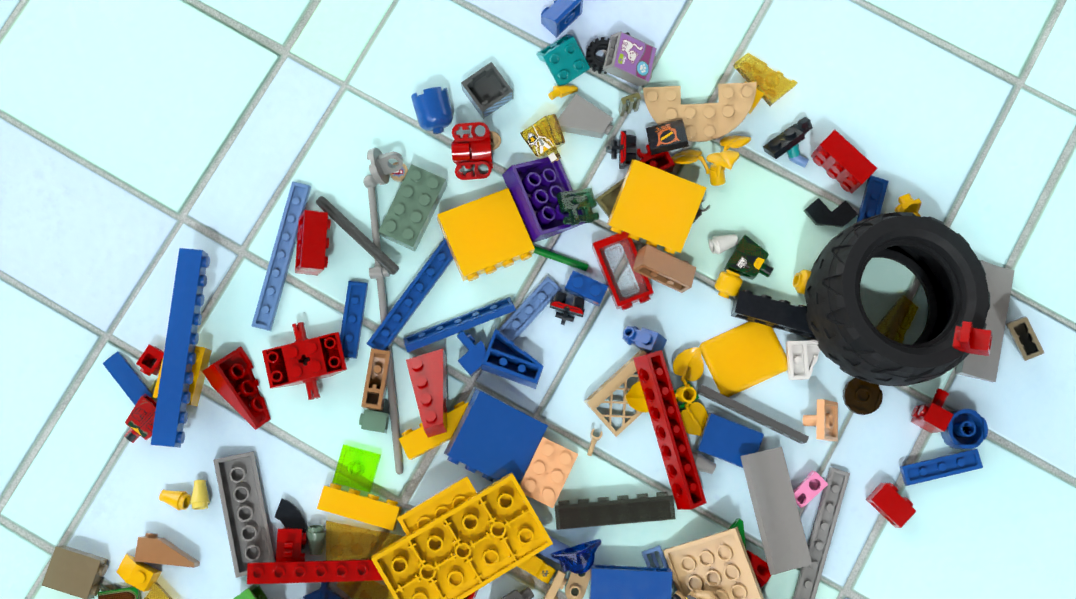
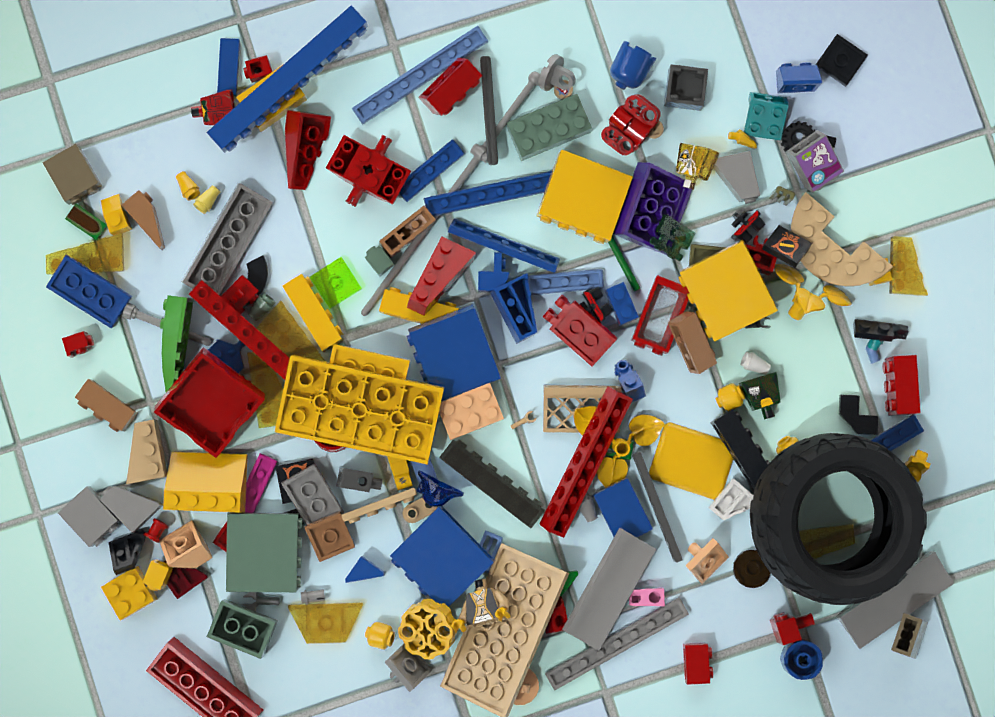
camera: 35 degrees right, 5 degrees up
blue plate [900,449,983,486] -> none
red brick [952,321,993,356] -> none
none -> red tile [543,295,618,367]

